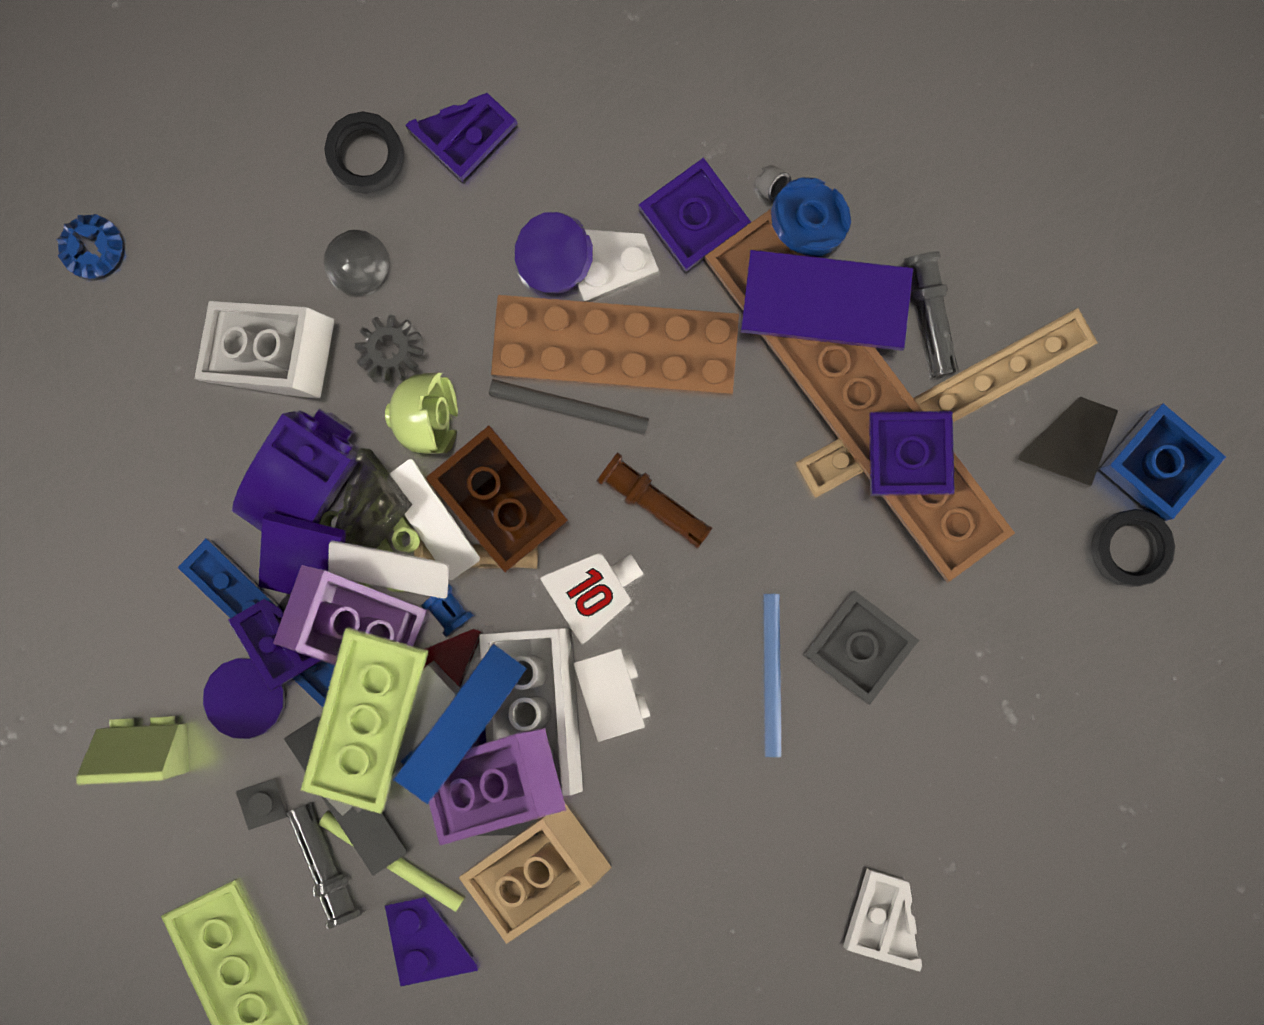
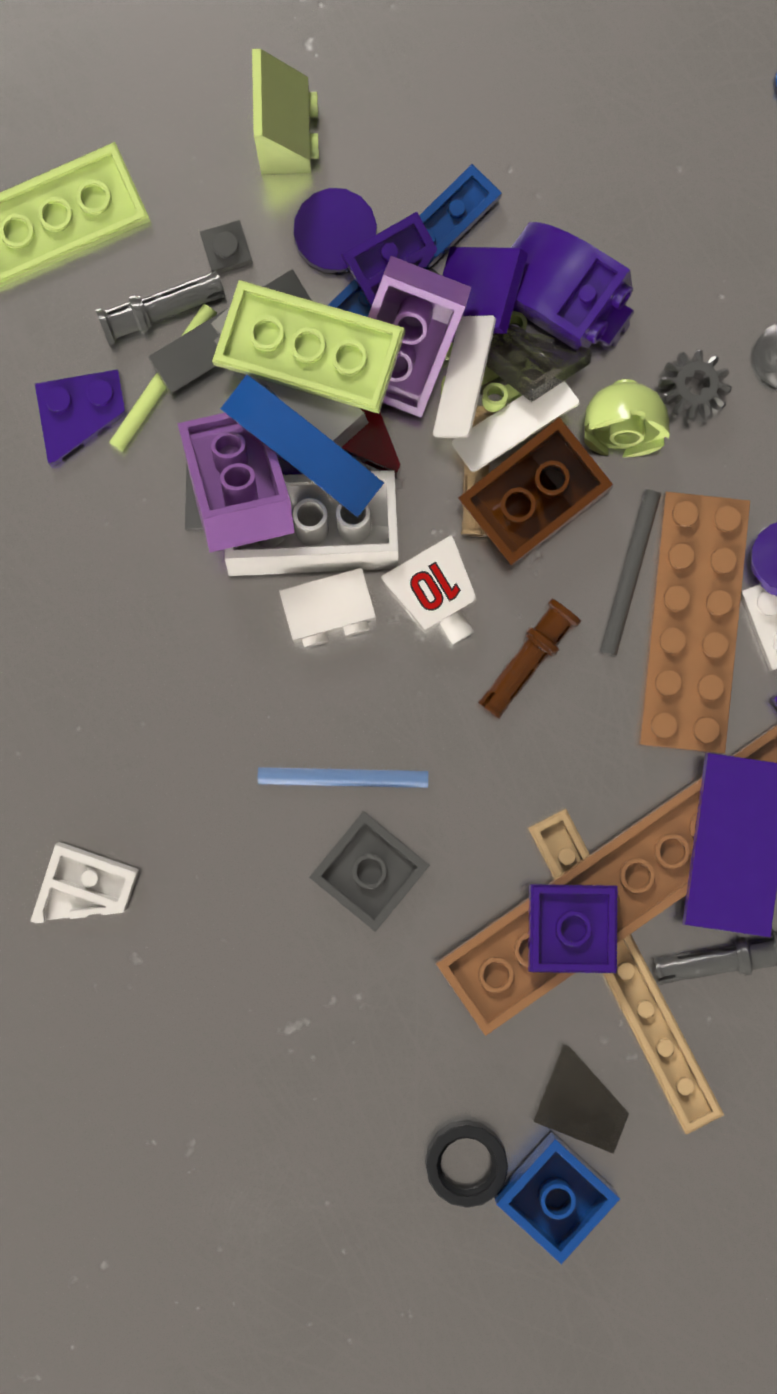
camera: 90 degrees right, 0 degrees up
white slope [194,301,335,398] -> none
blue bush [421,584,475,638] -> none
tan slope [459,804,612,944] -> none

